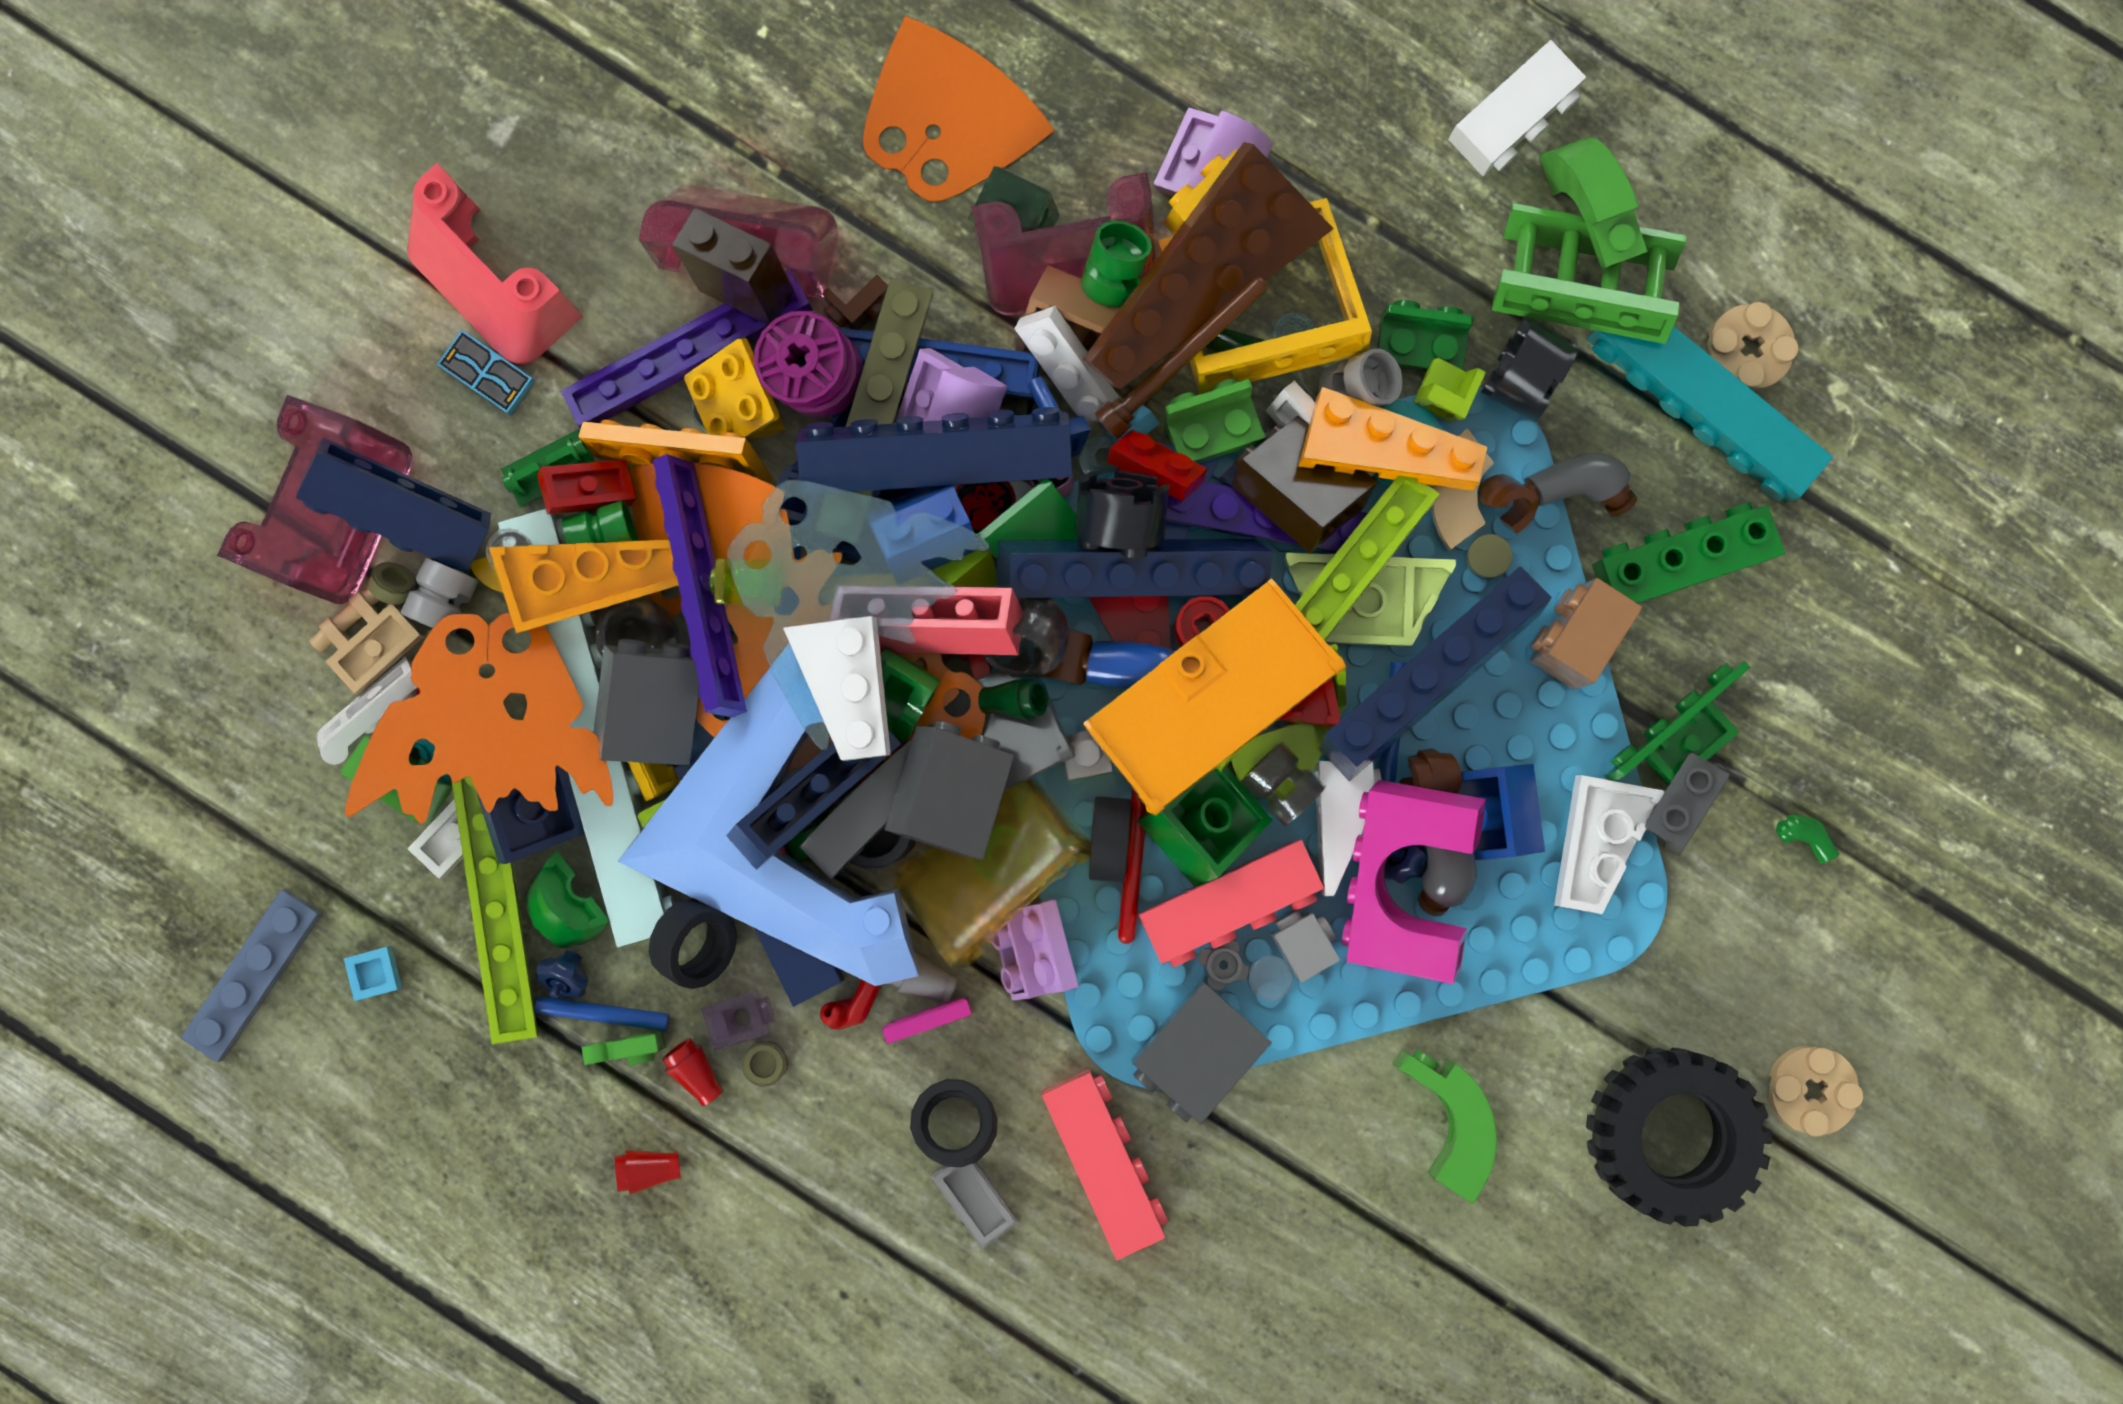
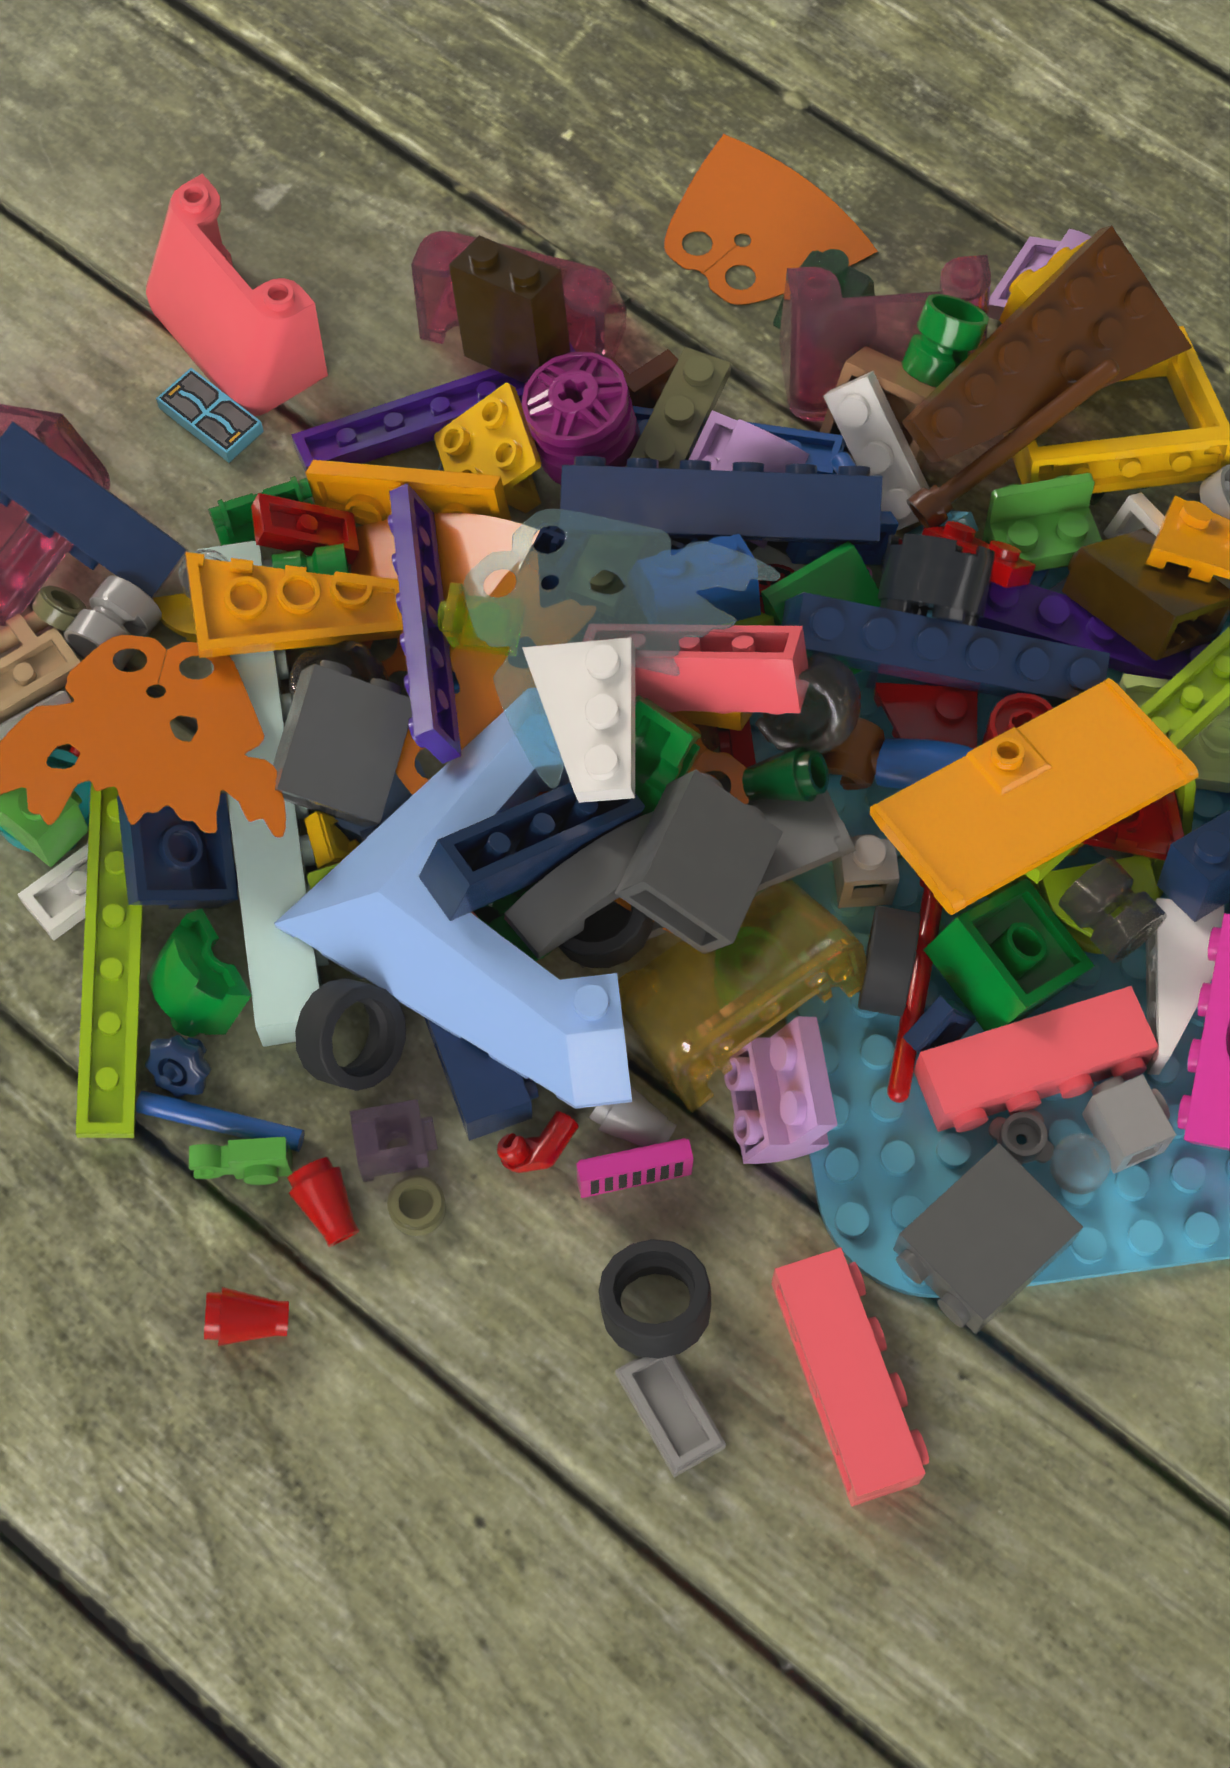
camera: 10 degrees right, 20 degrees down
none -> dark blue tile [903,995,977,1052]

